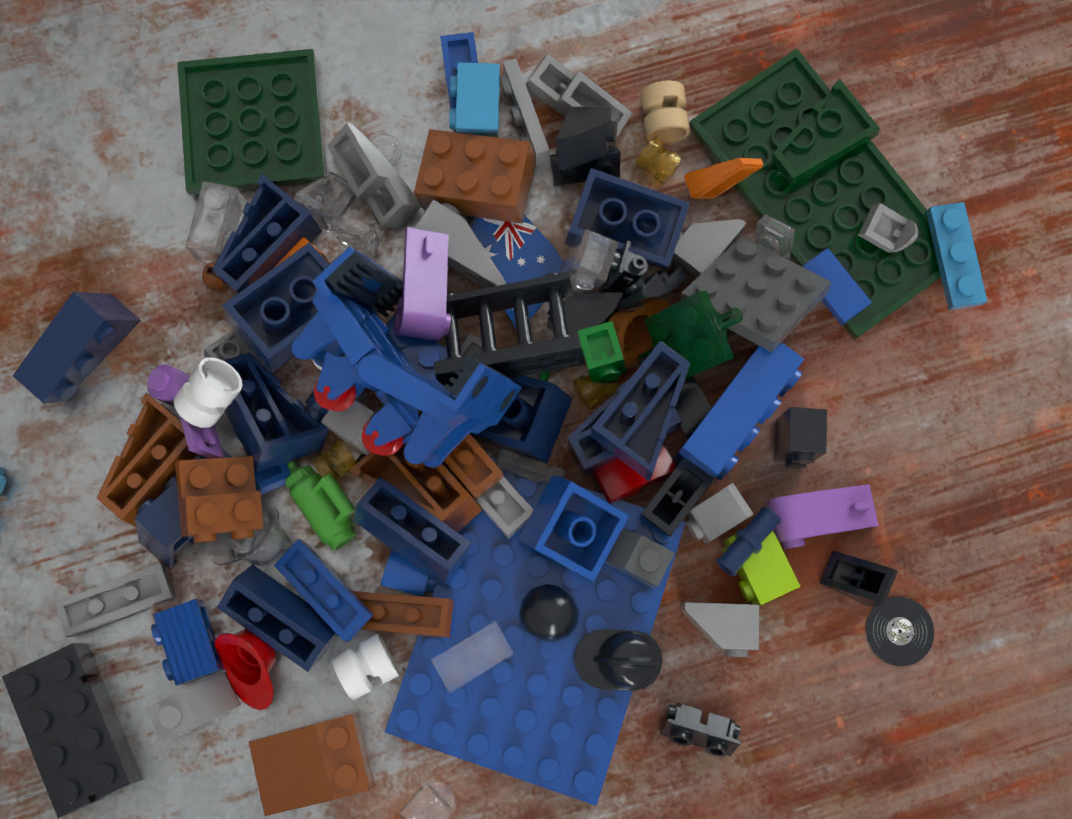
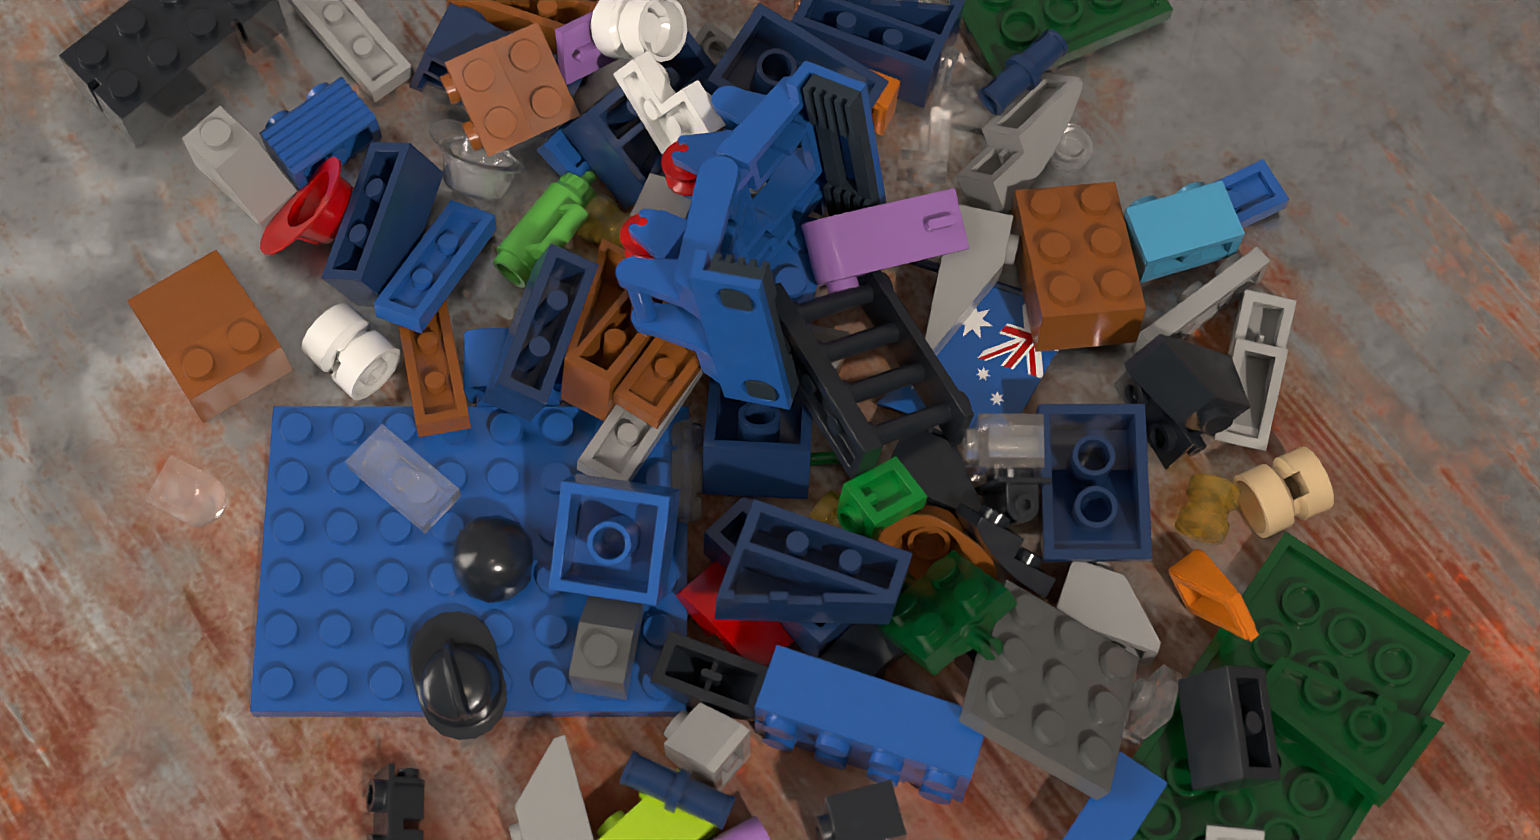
camera: 75 degrees right, 10 degrees down
none -> white plate [613,50,725,155]
none -> dark blue pin [978,29,1069,115]
none -> black brick [1177,666,1281,791]

